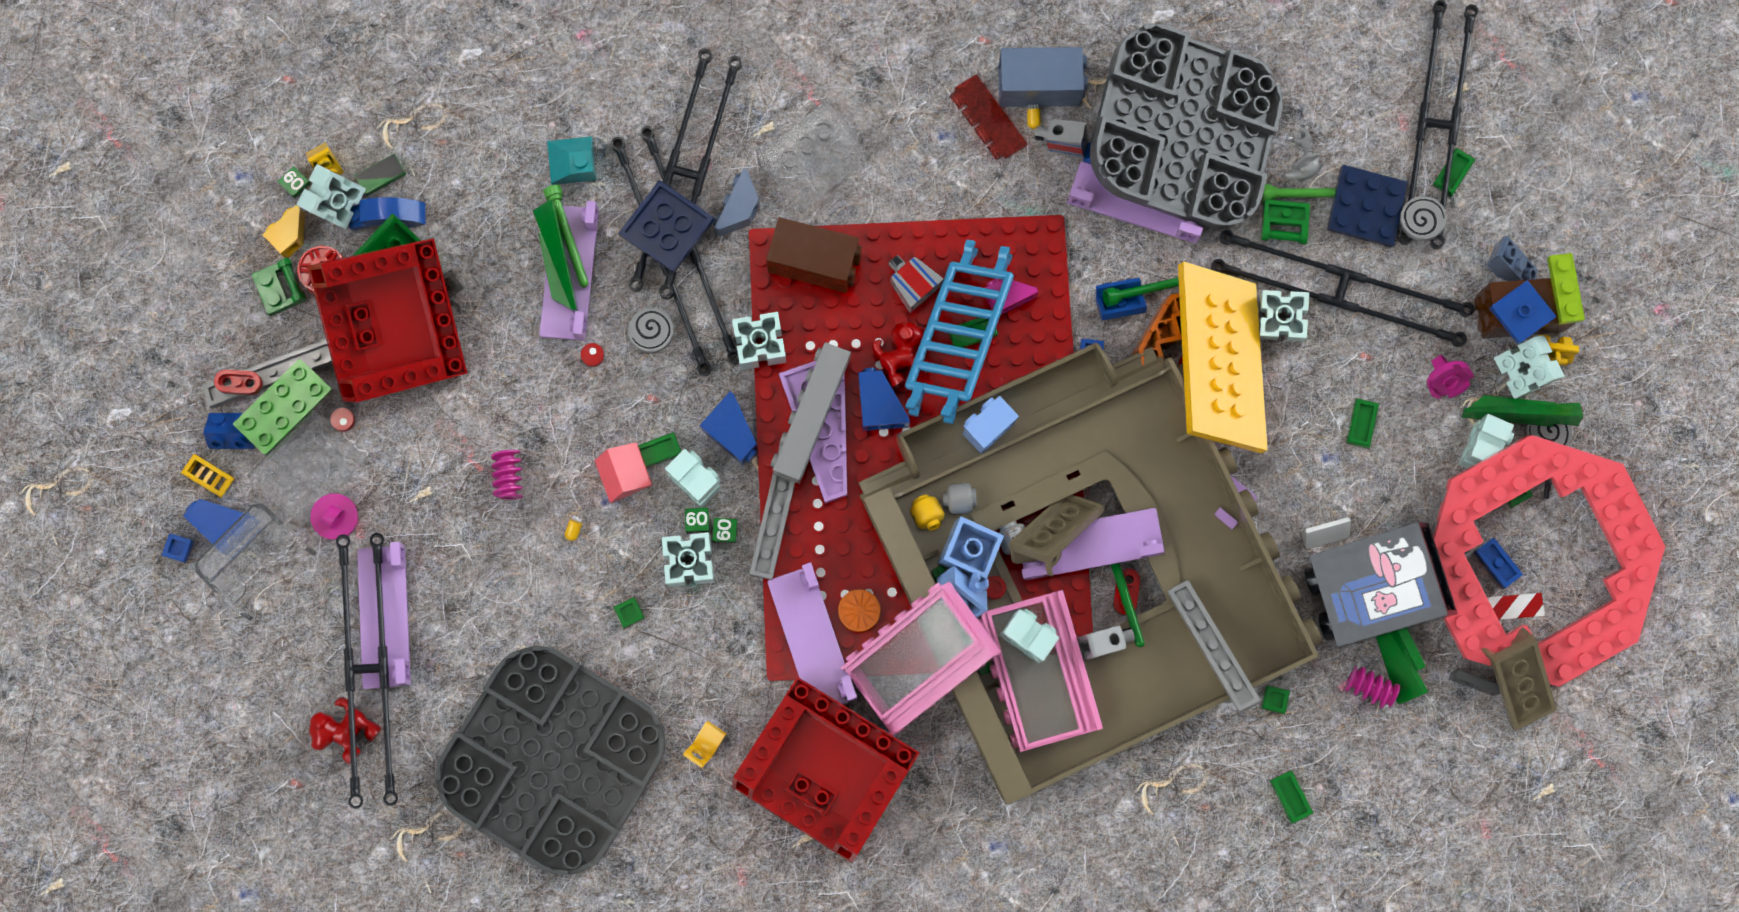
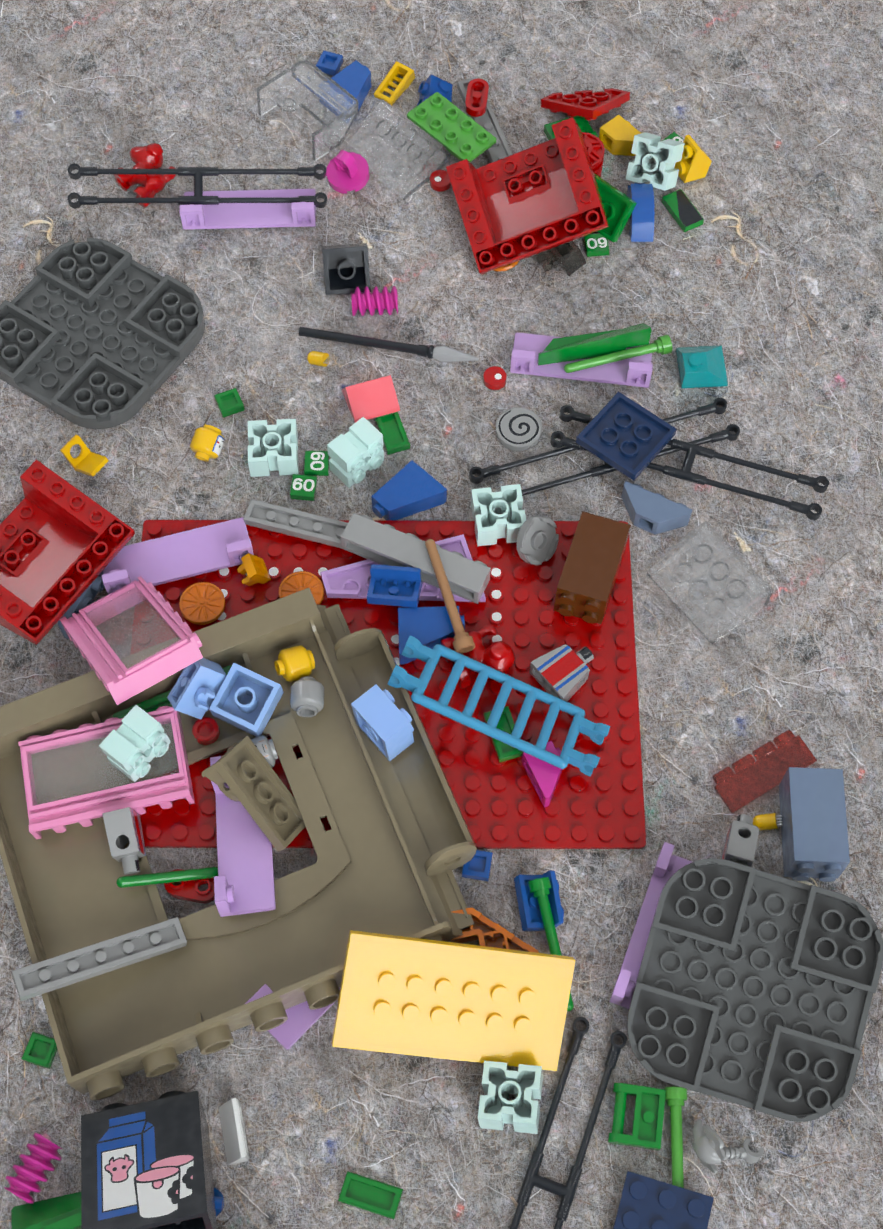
camera: 95 degrees right, 15 degrees down
none -> yellow head [190,424,225,462]
none -> light orange tile [237,553,271,586]
none -> orange wheel [279,571,324,605]
none -> black piece [299,327,479,362]
none -> black slope [322,243,371,295]
none -> blue bracket [367,564,422,608]
none -> medium nougat piece [425,539,475,654]
none -> light grey tile [516,515,559,565]
none -> red plate [541,88,630,120]

